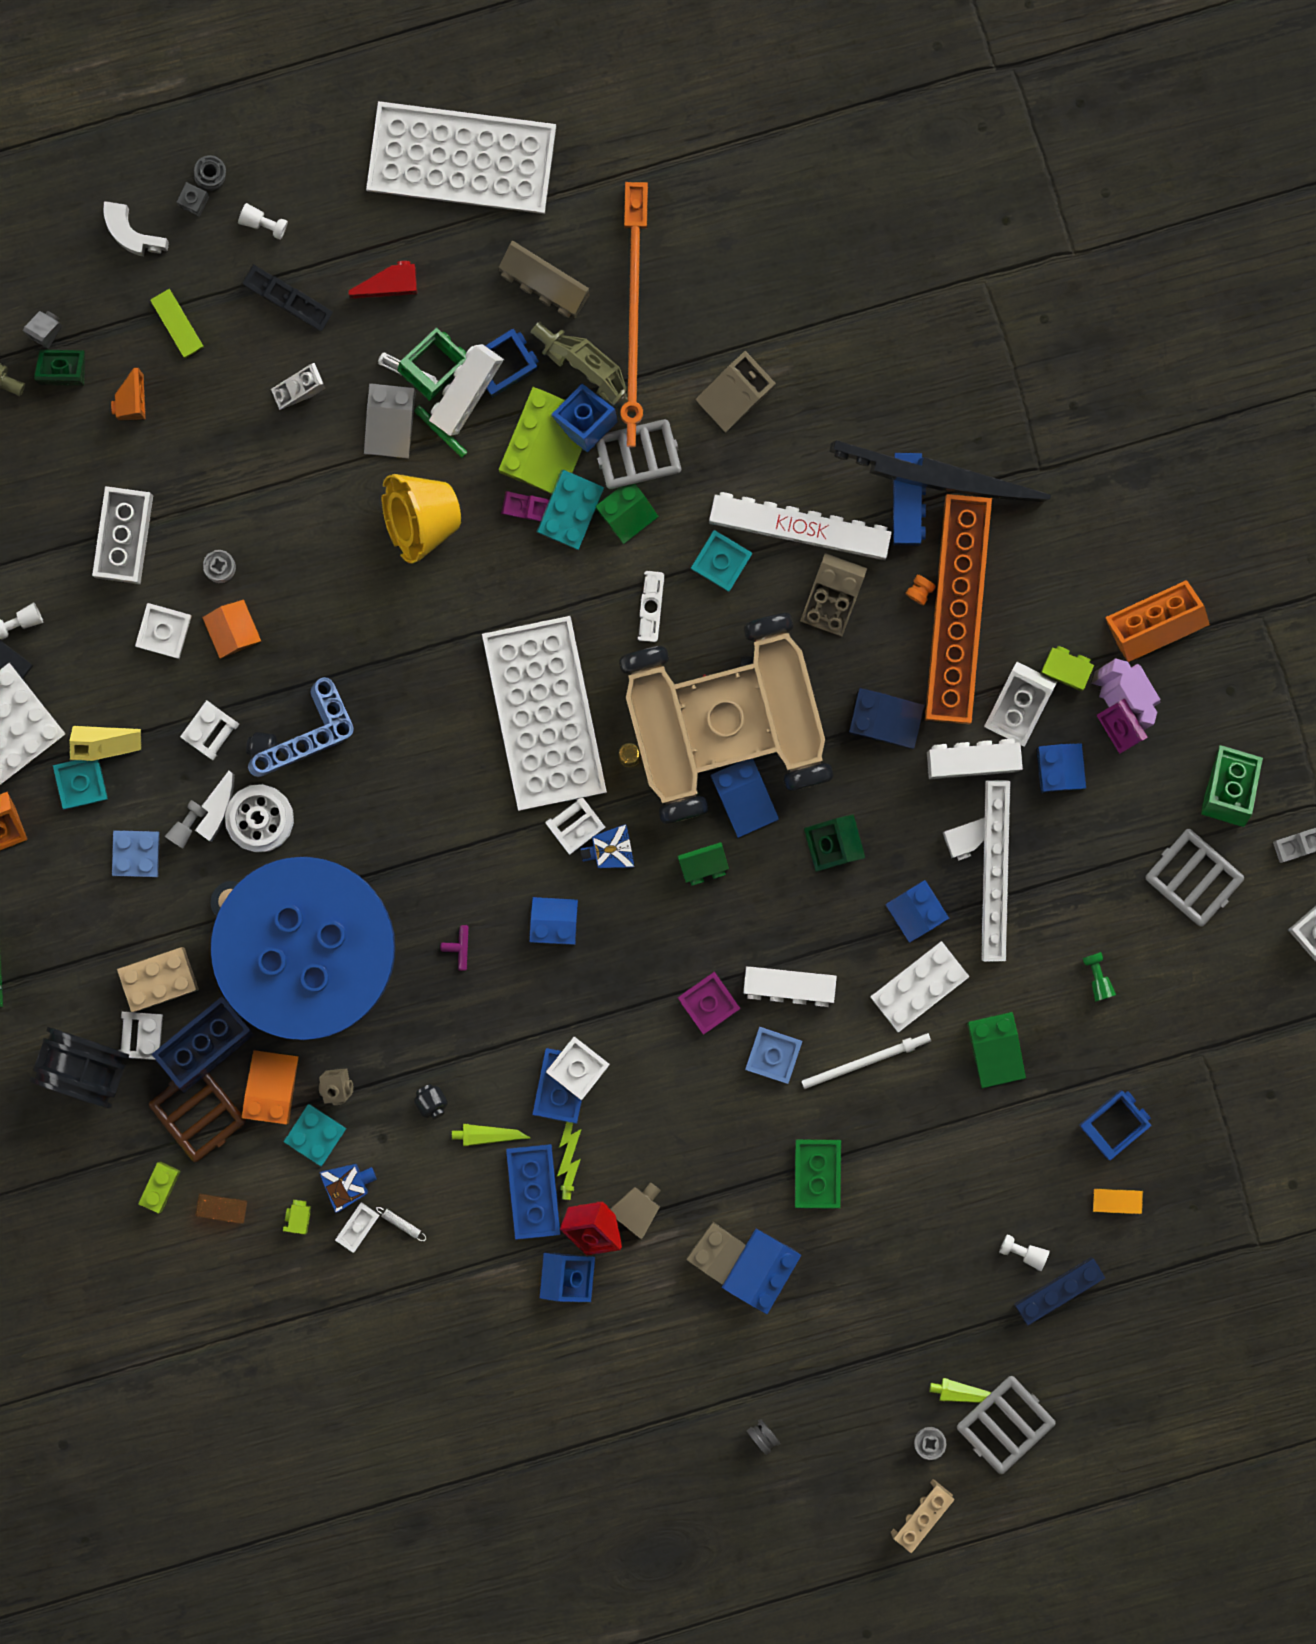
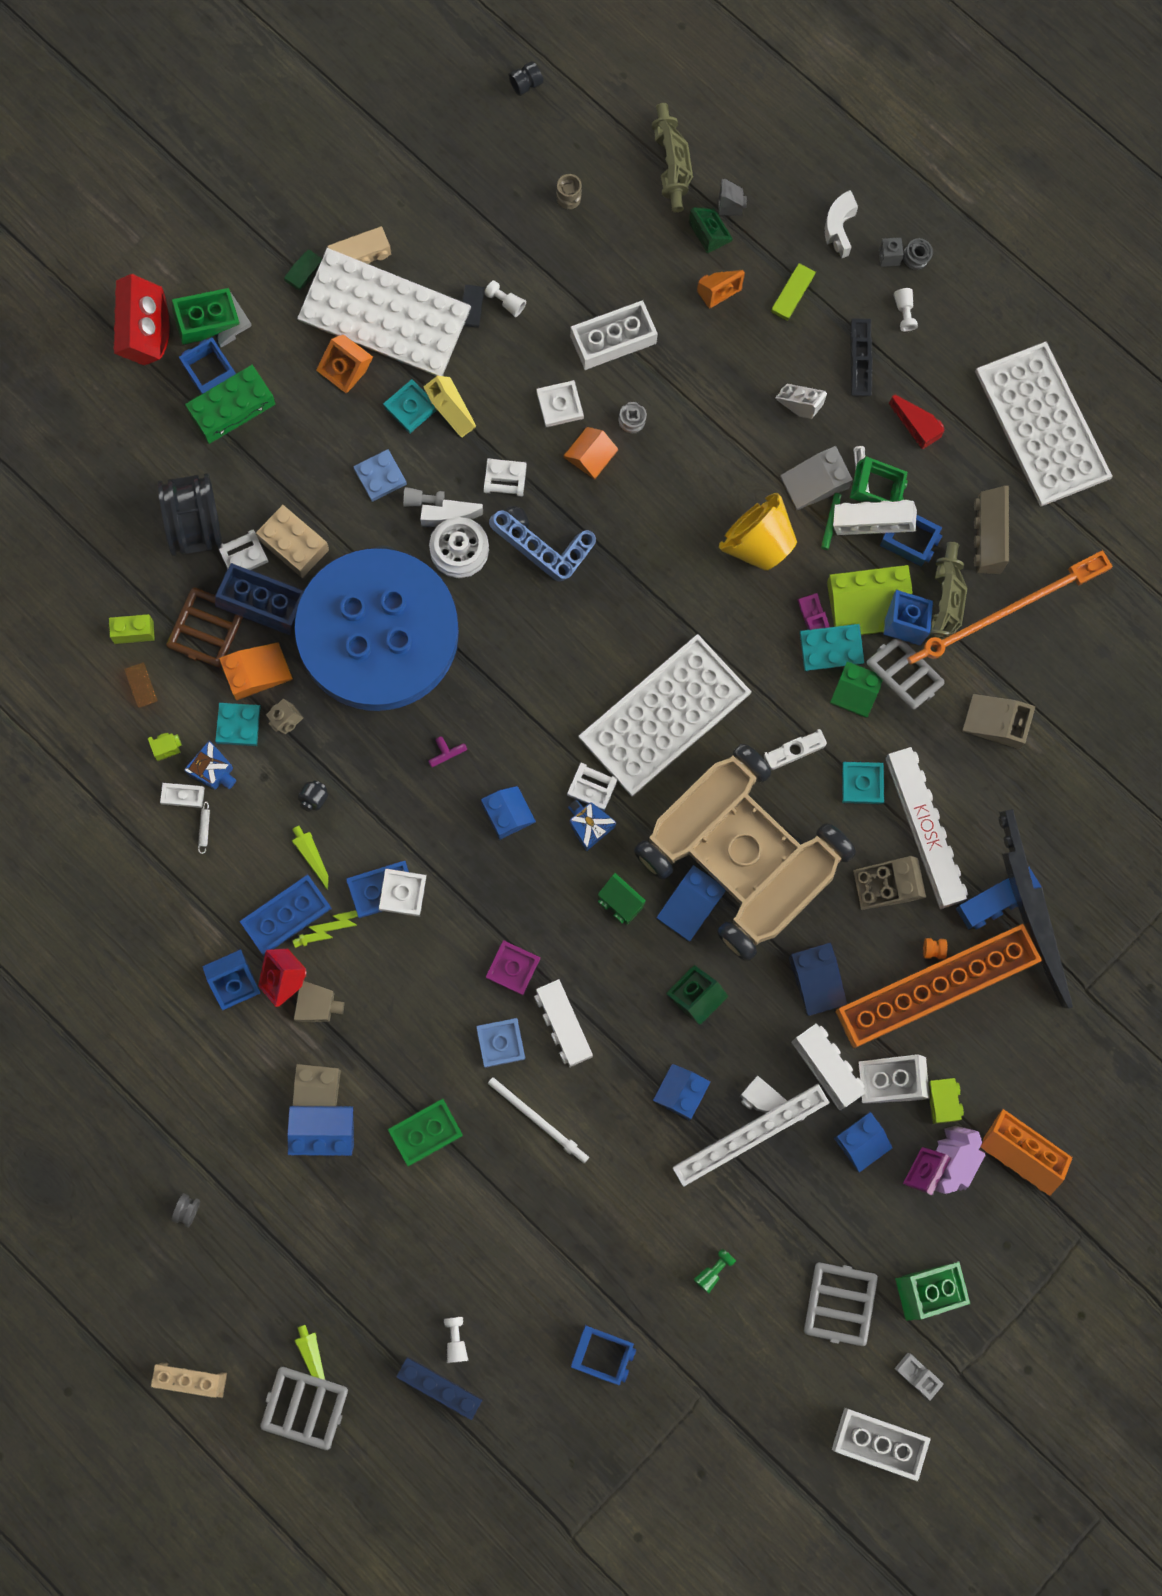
camera: 55 degrees right, 10 degrees down
clear yellow piece [618,743,641,767] -> none
white plate [870,941,969,1032] -> none
light grey wheel [914,1427,946,1460] -> none
green slope [967,1012,1026,1088] -> none
light orange slope [1093,1189,1143,1214] -> none

